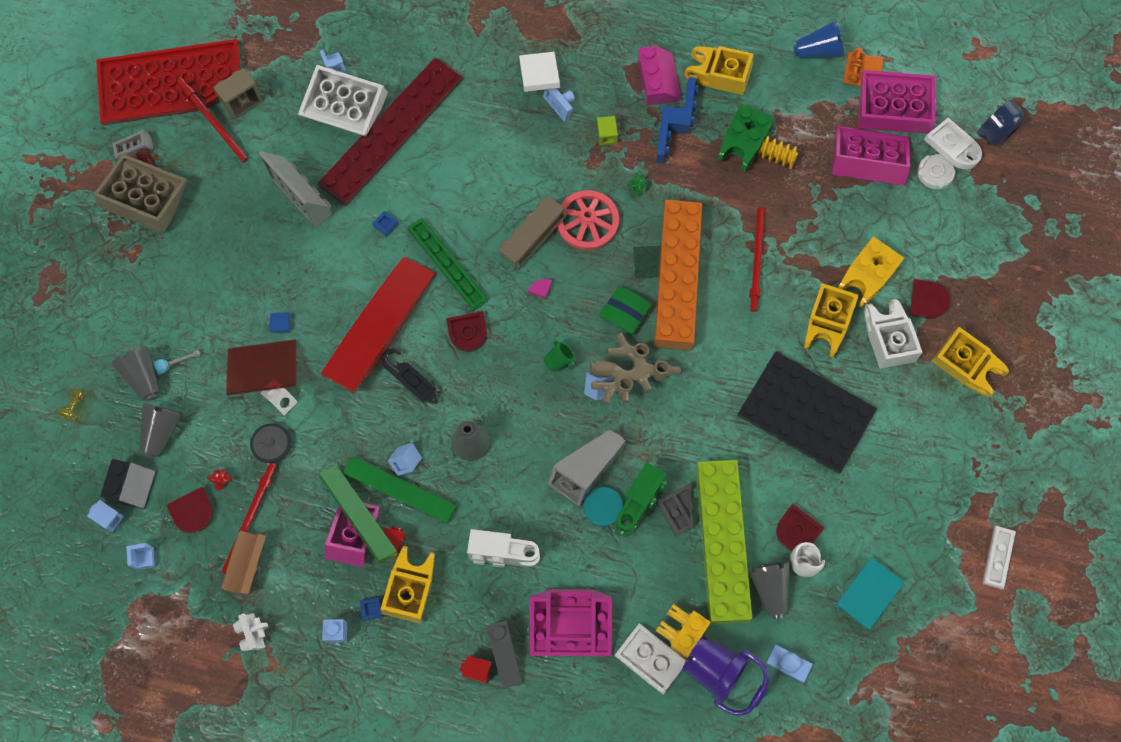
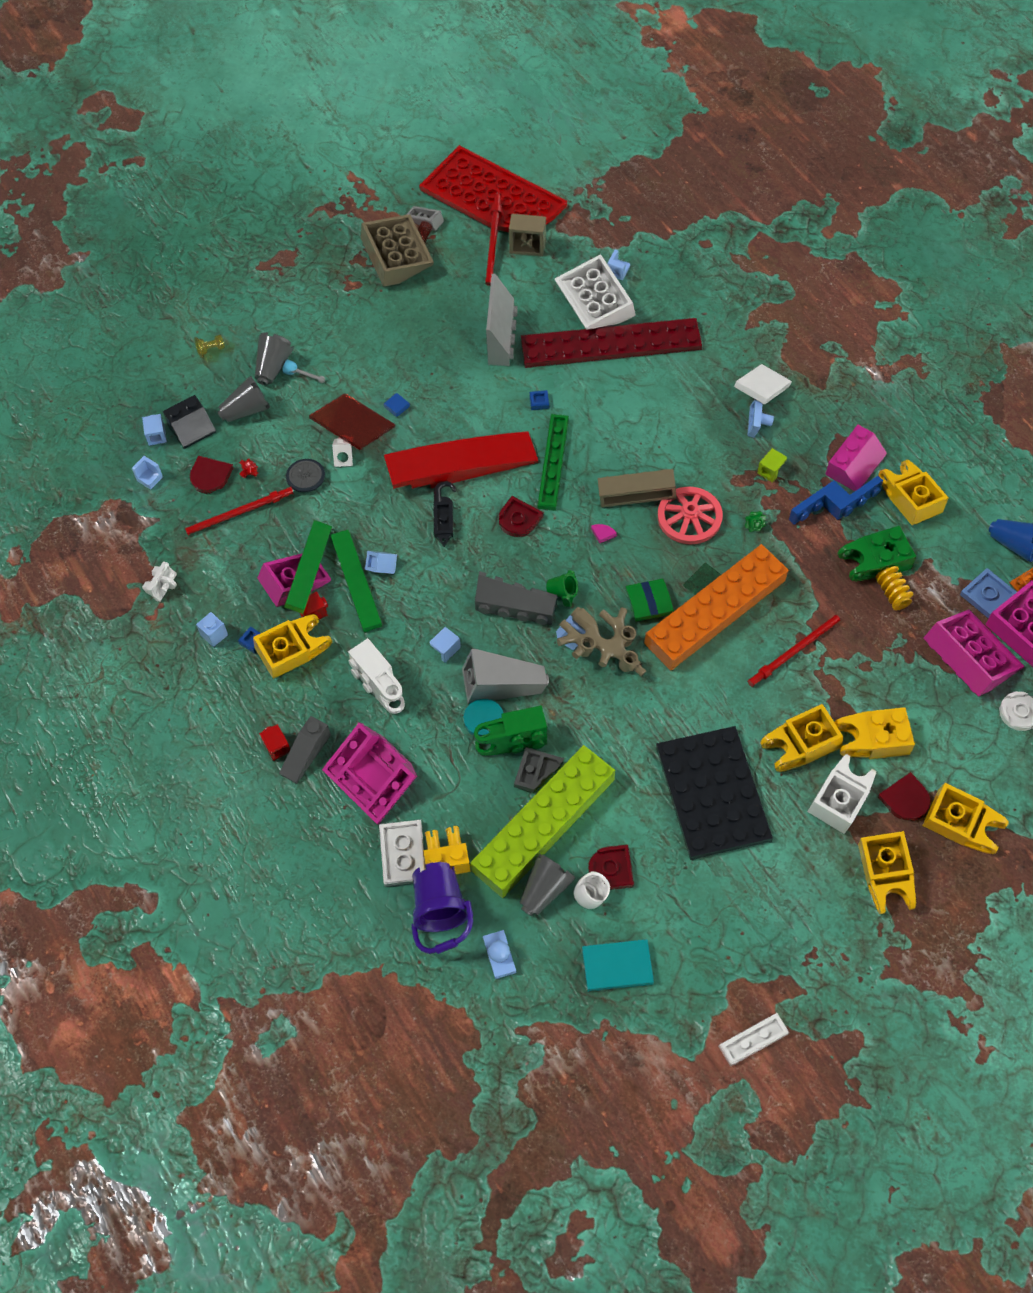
camera: 45 degrees right, 10 degrees down
medium nougat panel [221,531,266,595] -> none
dark grey cone [452,420,490,461] -> none
none -> light blue panel [430,627,461,663]
none -> dark grey wedge [475,571,557,625]
none -> yellow brick [922,783,1009,854]
none -> medium blue plate [960,568,1017,618]

